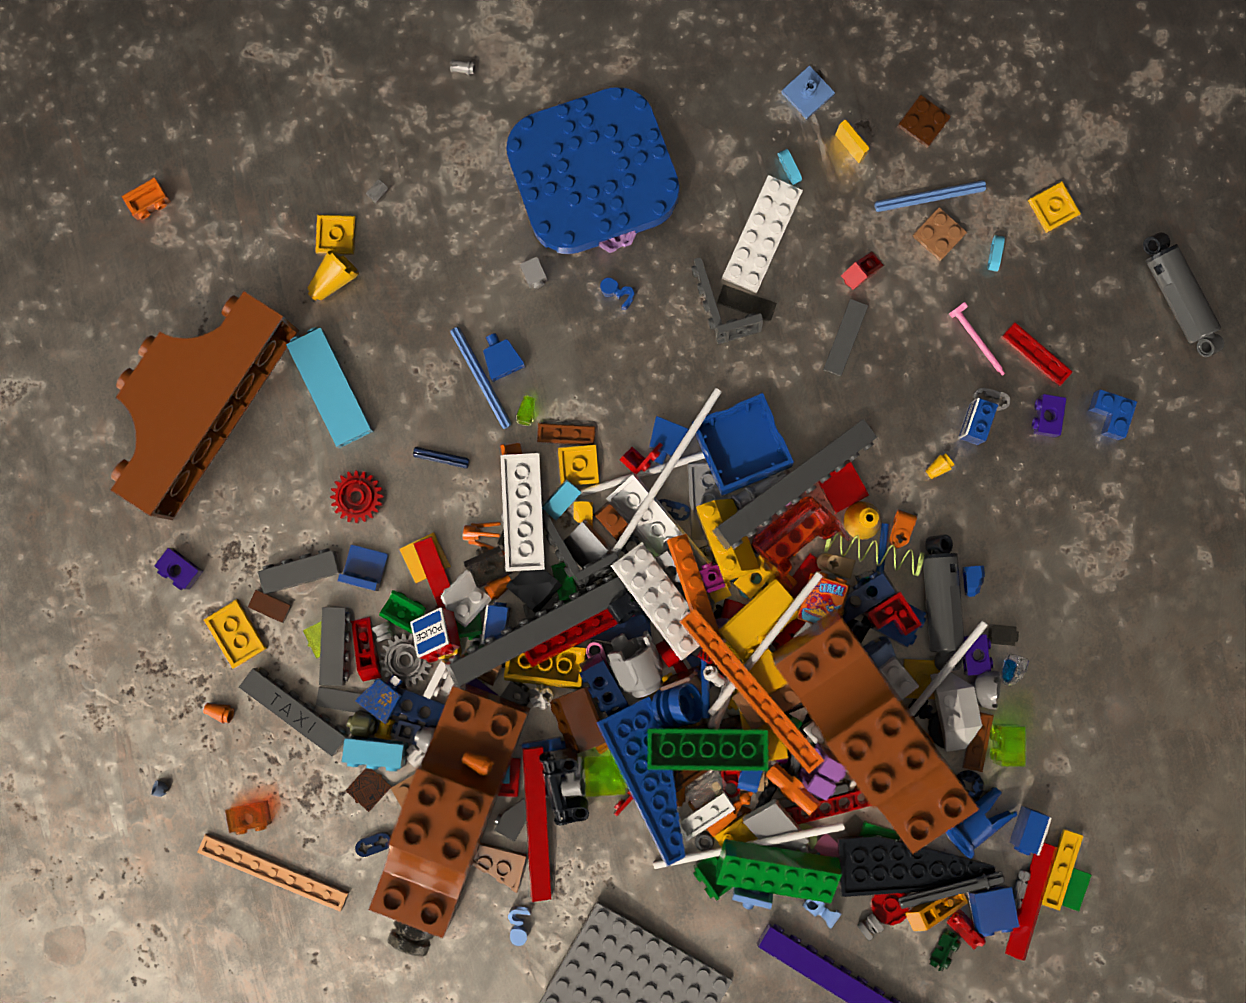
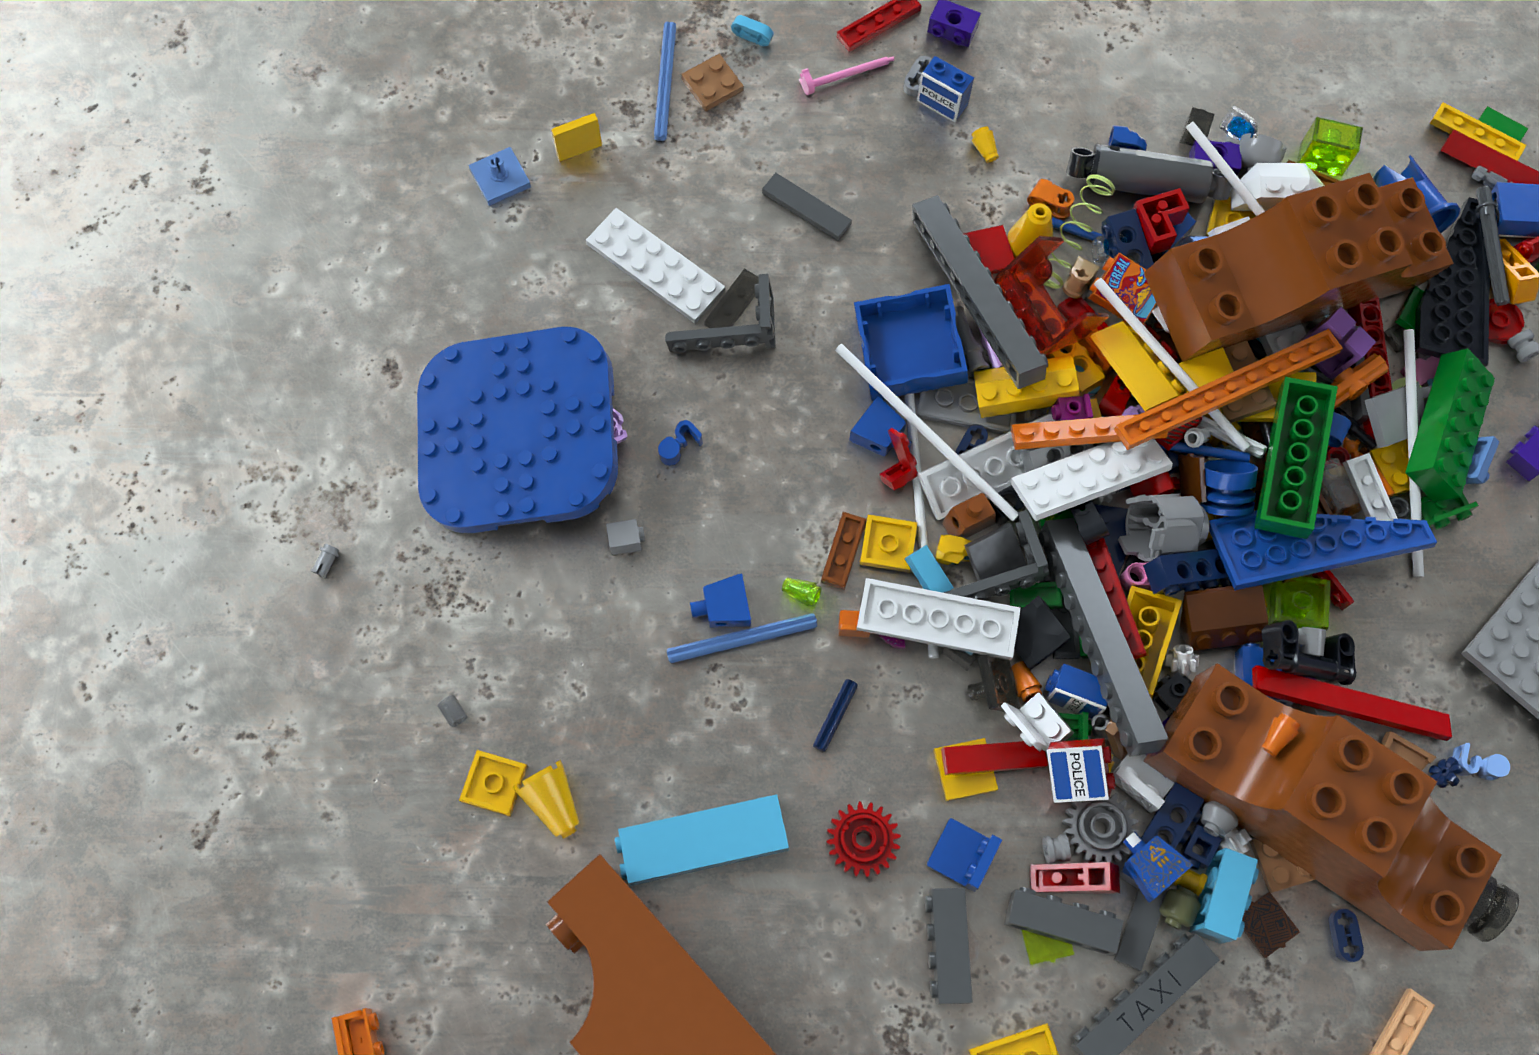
camera: 80 degrees left, 15 degrees down
reddish brown tile [248,590,292,623] -> none
green bracket [379,590,426,634] -> none
orange plant [463,522,505,555] -> none
medium azure beam [778,149,802,185] -> none
light blue leg [802,899,842,929] -> none
red slope [841,252,884,290] -> none
reddish brown plate [897,95,951,148] -> none
blue piece [1009,805,1052,856] -> none
none -> dark blue plant [1429,757,1463,788]

